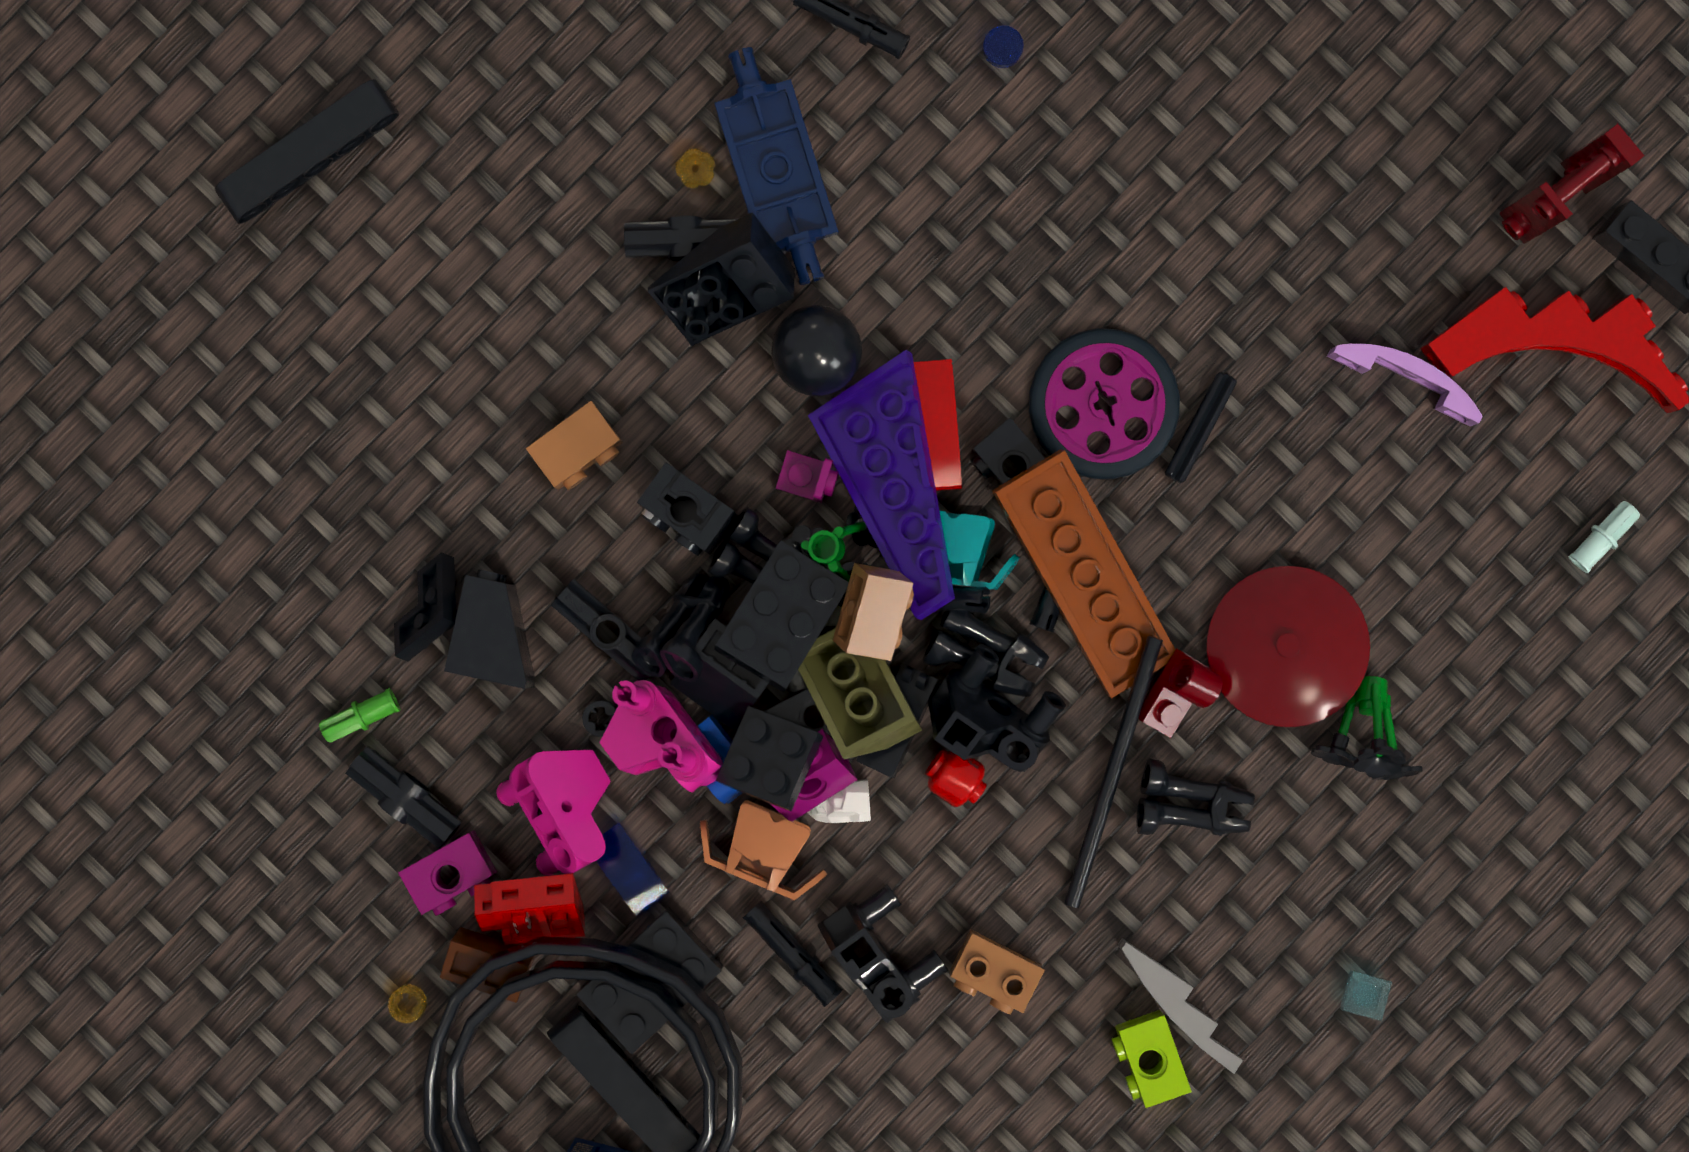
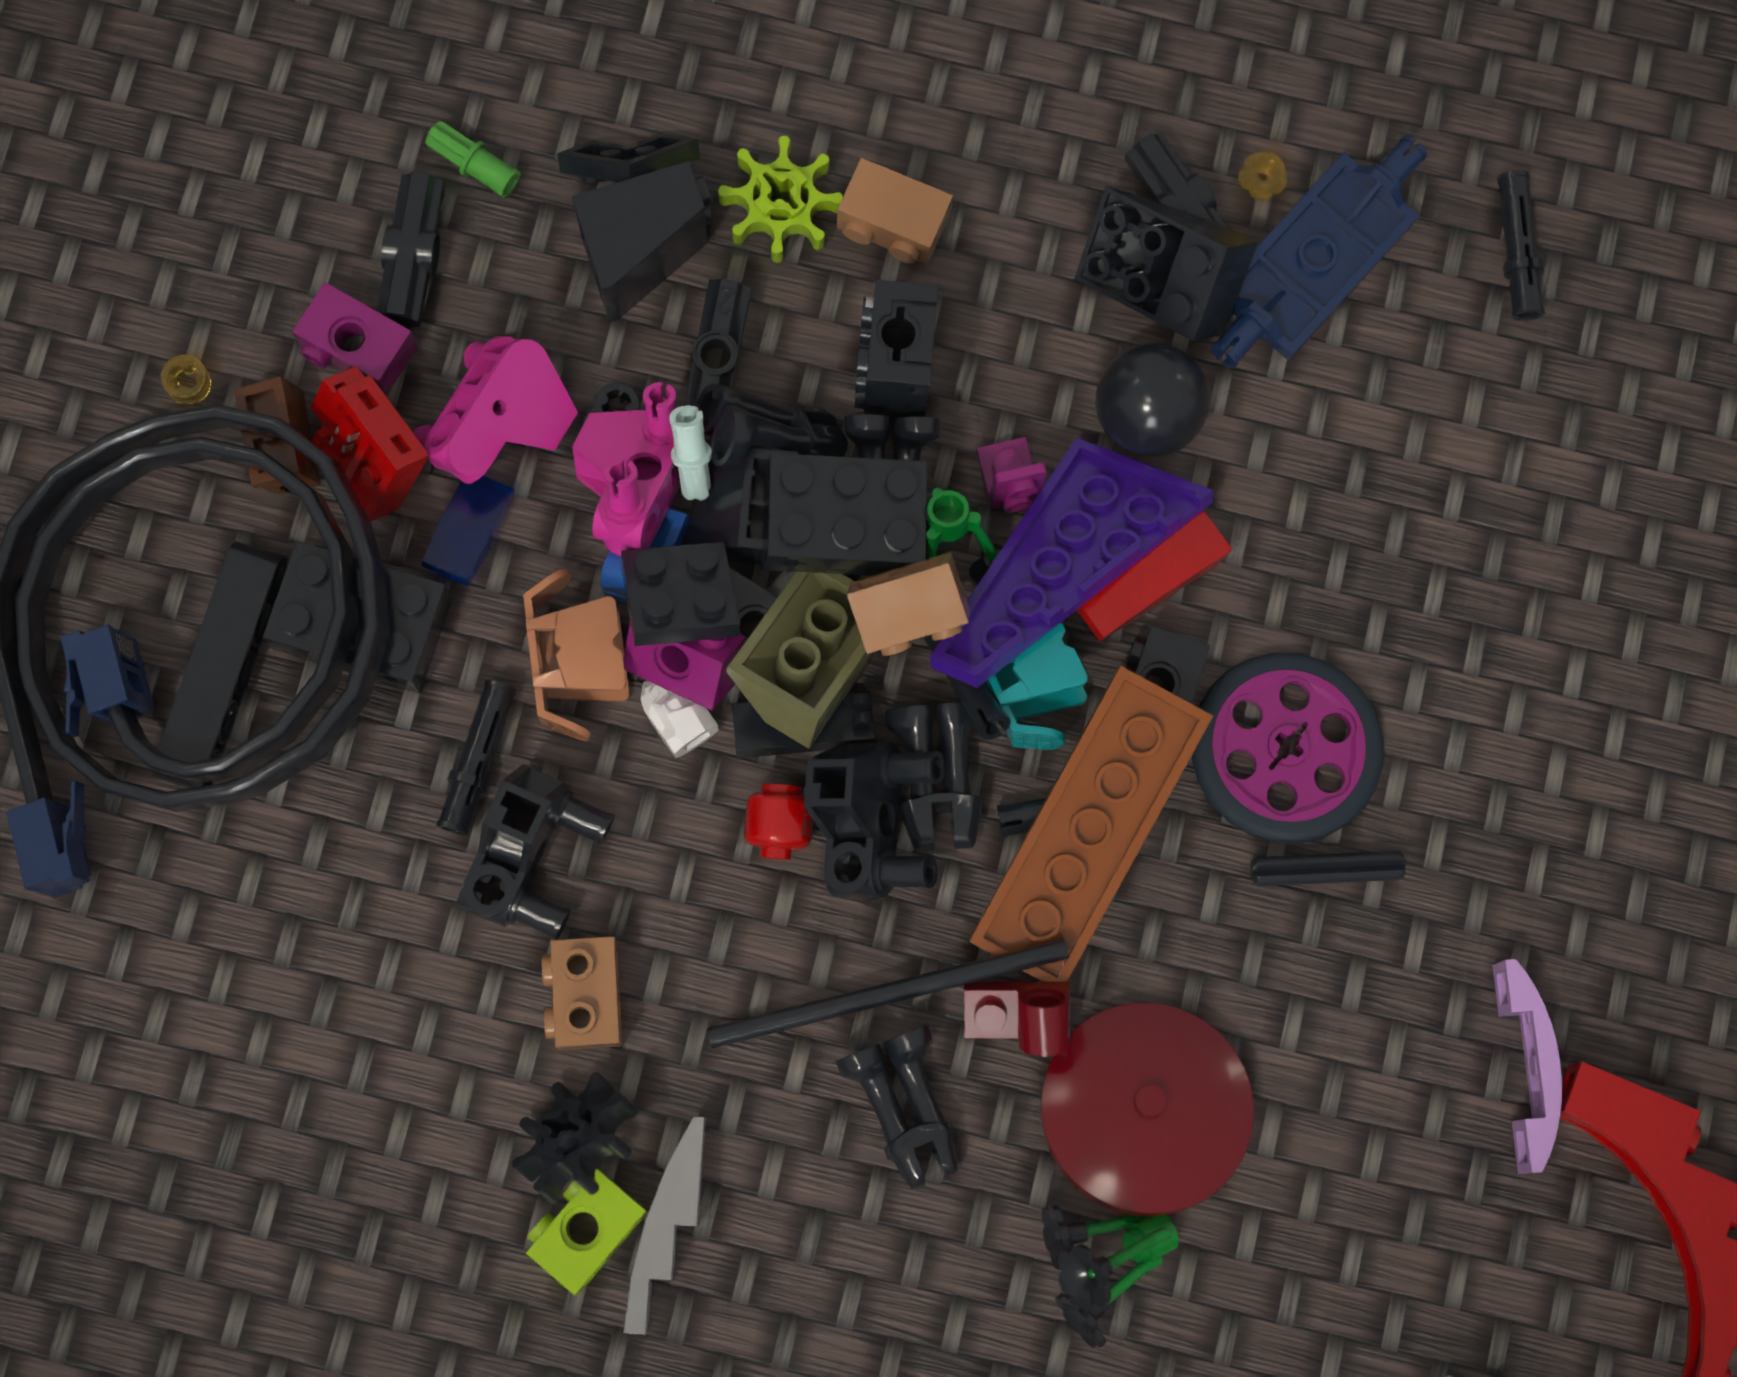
camera: 55 degrees right, 10 degrees down
clear blue tile [983,25,1024,68] -> none
none -> black gear [512,1072,638,1204]
none -> light aqua axle [669,405,712,501]
none -> lime gear [718,136,843,263]

